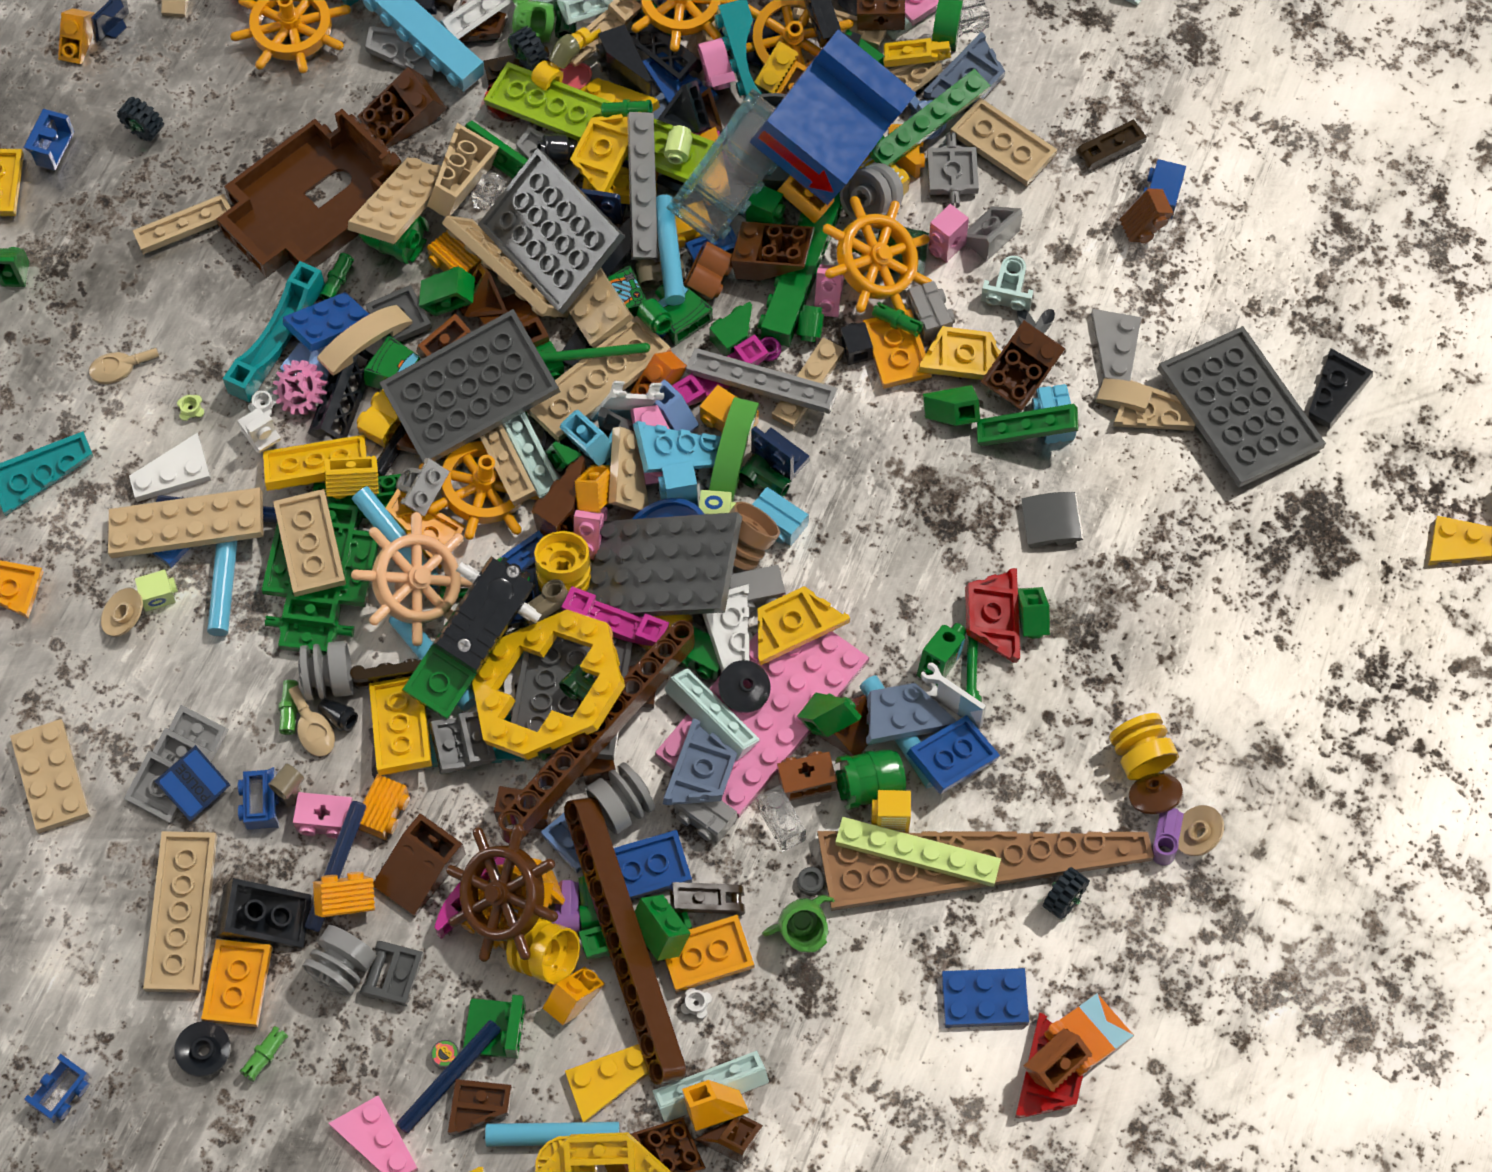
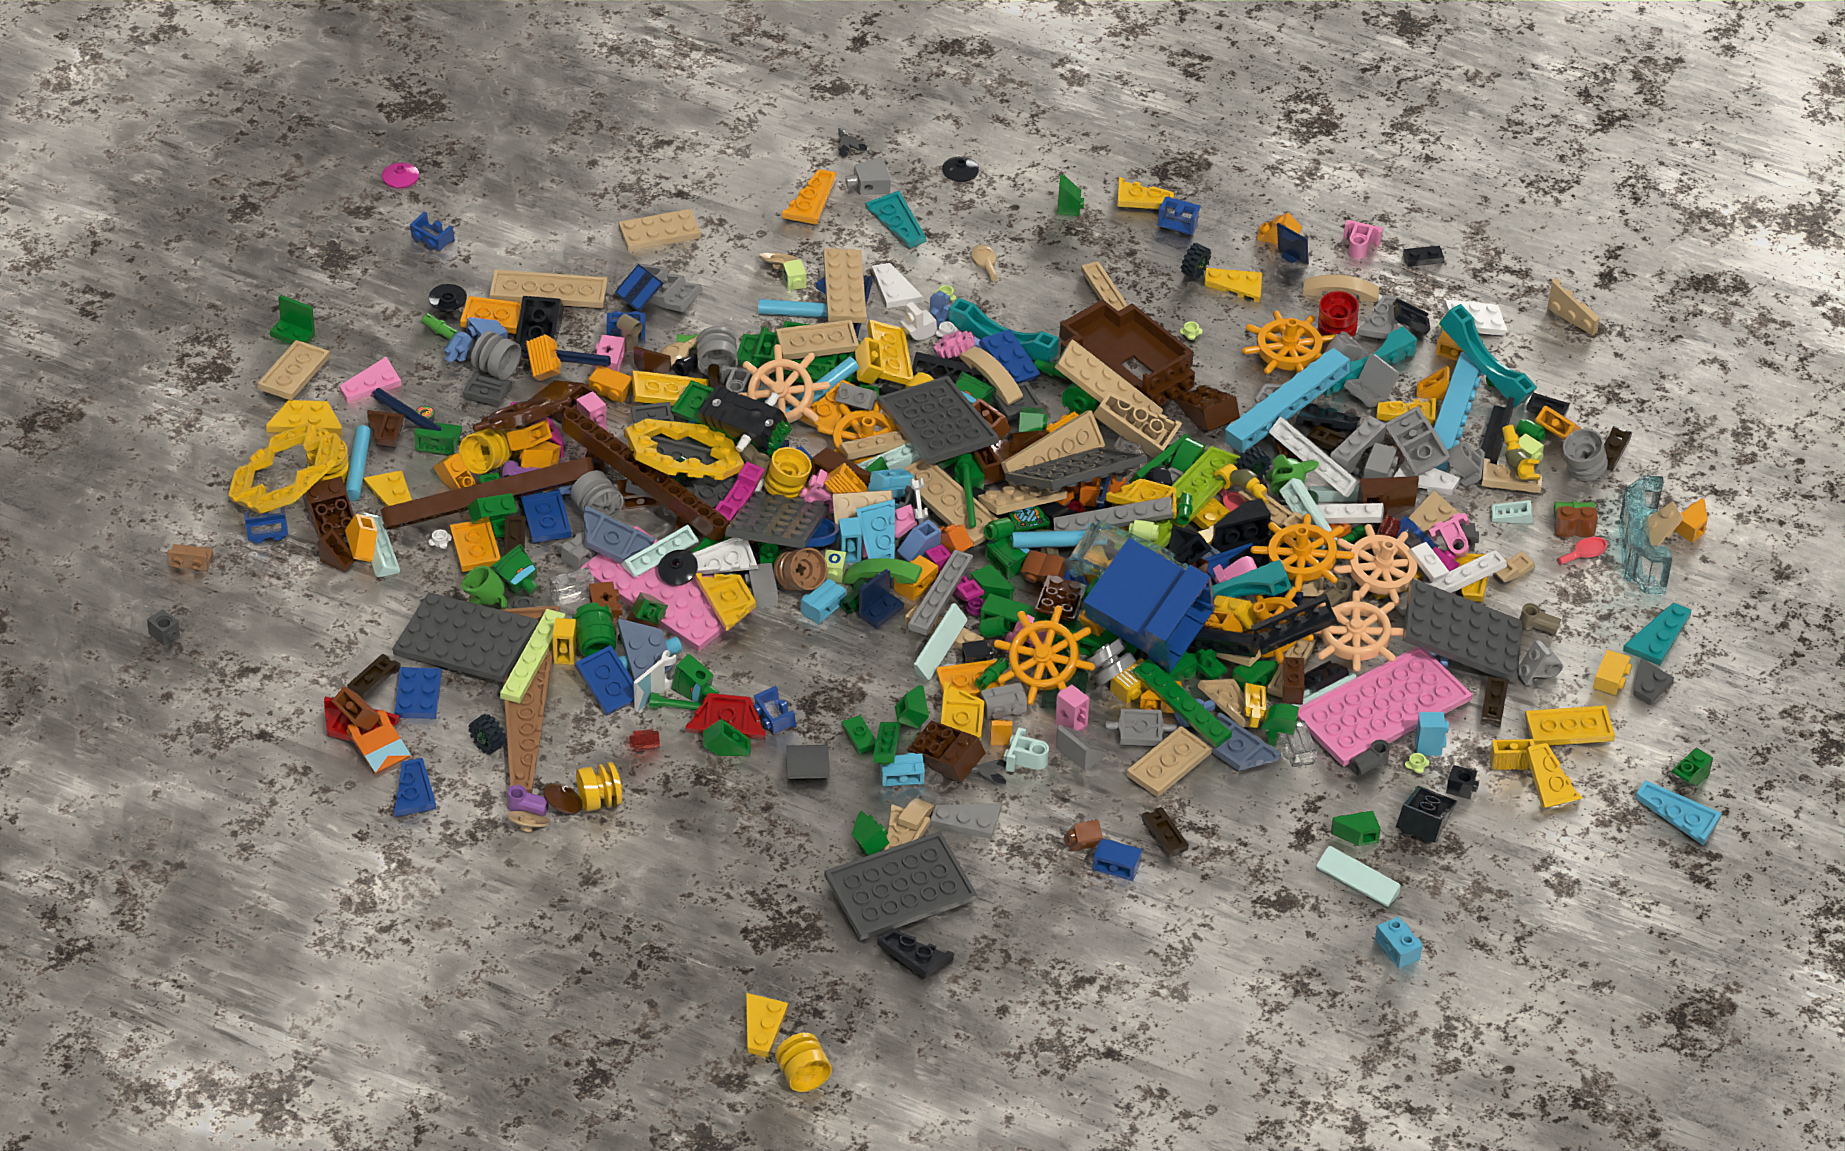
camera: 90 degrees right, 20 degrees down
none -> dark brown plate [347,654,401,700]
none -> dark grey plate [392,592,538,682]
none -> blue wing [394,758,436,817]
none -> medium blue rock [444,331,472,363]
none -> medium blue slope [466,317,508,342]
none -> green torso [490,544,539,595]
none -> bright pink brick [576,391,607,431]
none -> clear red brick [629,729,660,752]
none -> reddish brown slope [634,346,671,374]
none -> light grey pin [721,365,761,393]
none -> blue window [754,686,797,734]
none -> green plate [842,715,876,754]
none -> green slope [851,810,890,856]
none -> light aqua slope [914,603,967,680]
none -> medium blue rock [929,290,951,327]
none -> light orange slope [990,720,1012,745]
none -> green brick [1171,438,1206,473]
none -> yellowish green plate [1180,321,1203,340]
none -> yellow wing [1205,268,1262,303]

